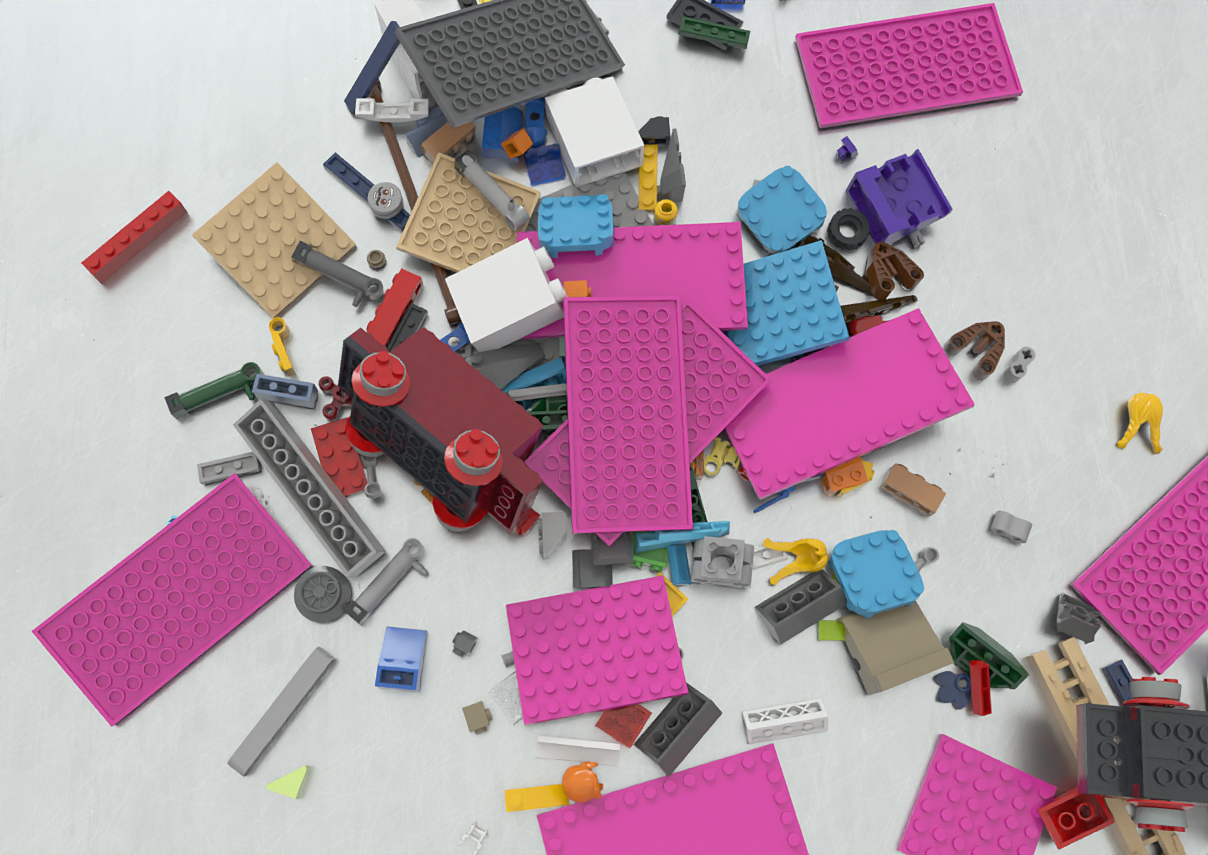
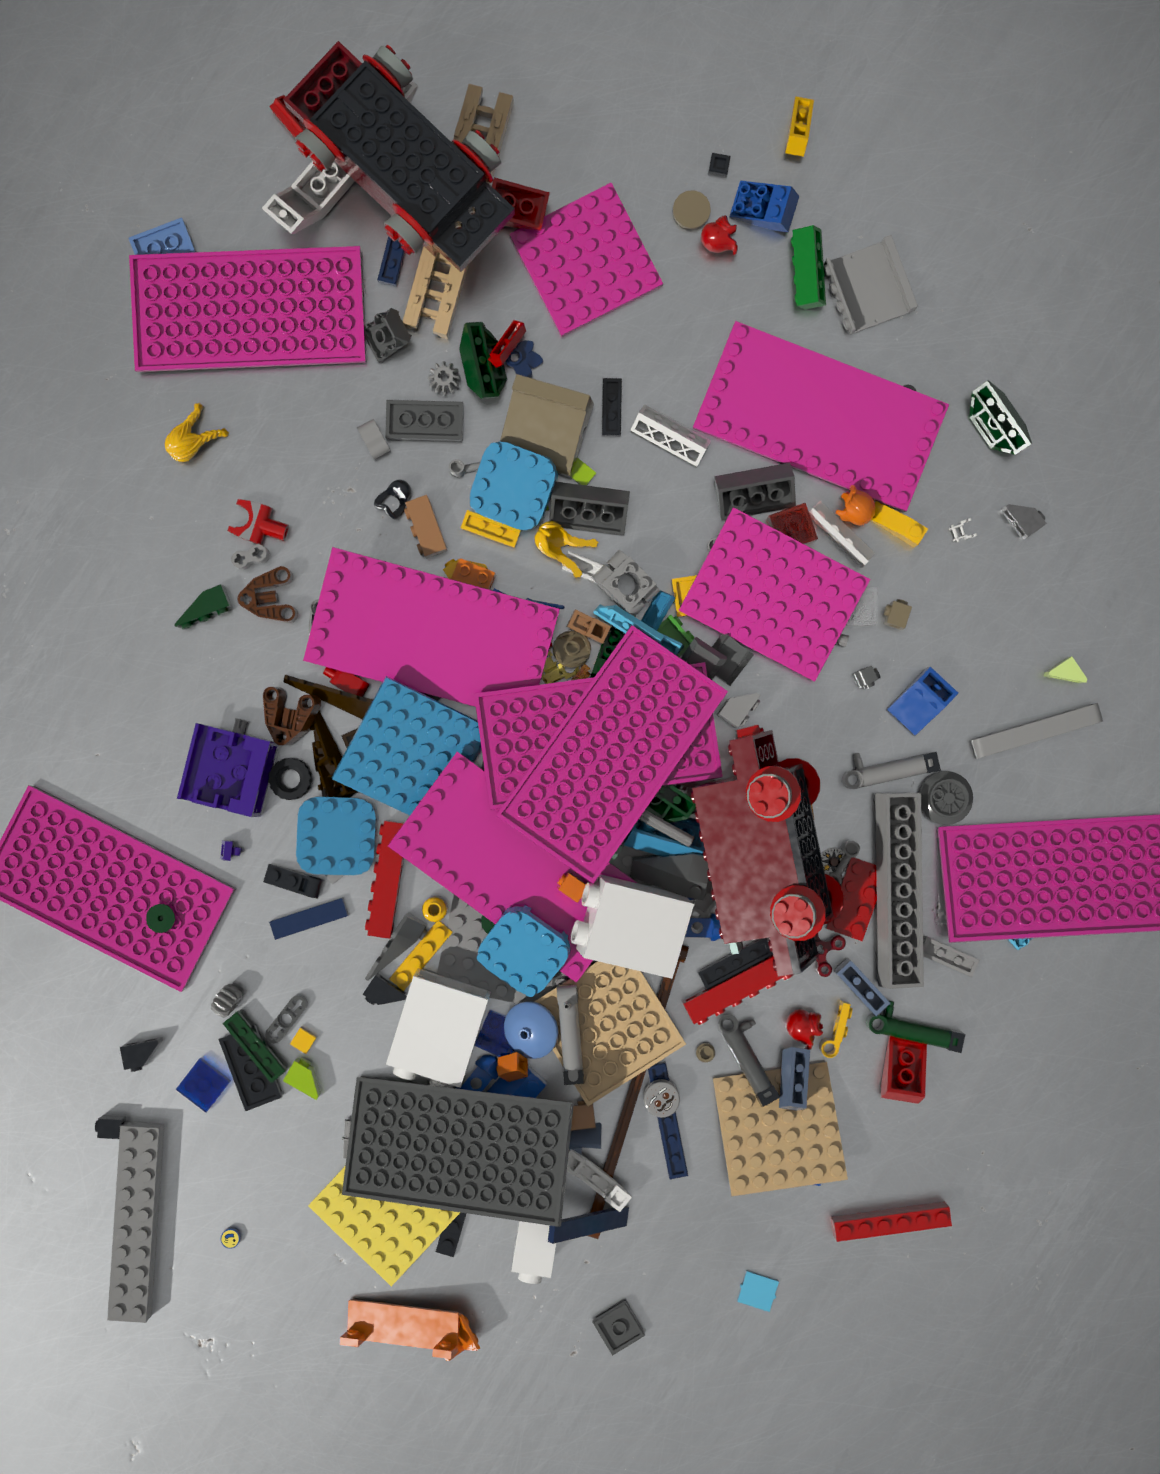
camera: 135 degrees left, 15 degrees up
none -> dark green piece [146,904,175,933]
none -> dark green slope [174,584,233,630]
none -> light grey gear [211,984,242,1018]
none -> red connector [227,499,289,545]
none -> black plate [263,864,323,899]
none -> dark grey beam [265,995,308,1044]
none -> dark blue tile [269,898,349,940]
none -> lime slope [283,1058,321,1100]
none -> yellow tile [290,1027,317,1054]
none -> red brick [365,820,404,939]
none -> black piece [374,479,411,519]
none -> dark grey plate [385,400,463,441]
none -> light grey gear [428,361,461,395]
none -> yellow plate [460,510,521,548]
none -> medium blue dish [504,1001,558,1059]
none -> dark tan tile [553,631,591,668]
none -> medium nougat brick [566,609,611,644]
none -> dark grey plate [592,1301,645,1356]
none -> black tile [602,378,622,437]
none -> medium azure piece [737,1271,779,1312]
none -> sand blue brick [779,1047,810,1111]
none -> red hair [786,1009,824,1050]
none -> piece [821,847,847,875]
none -> red slope [881,1036,927,1104]

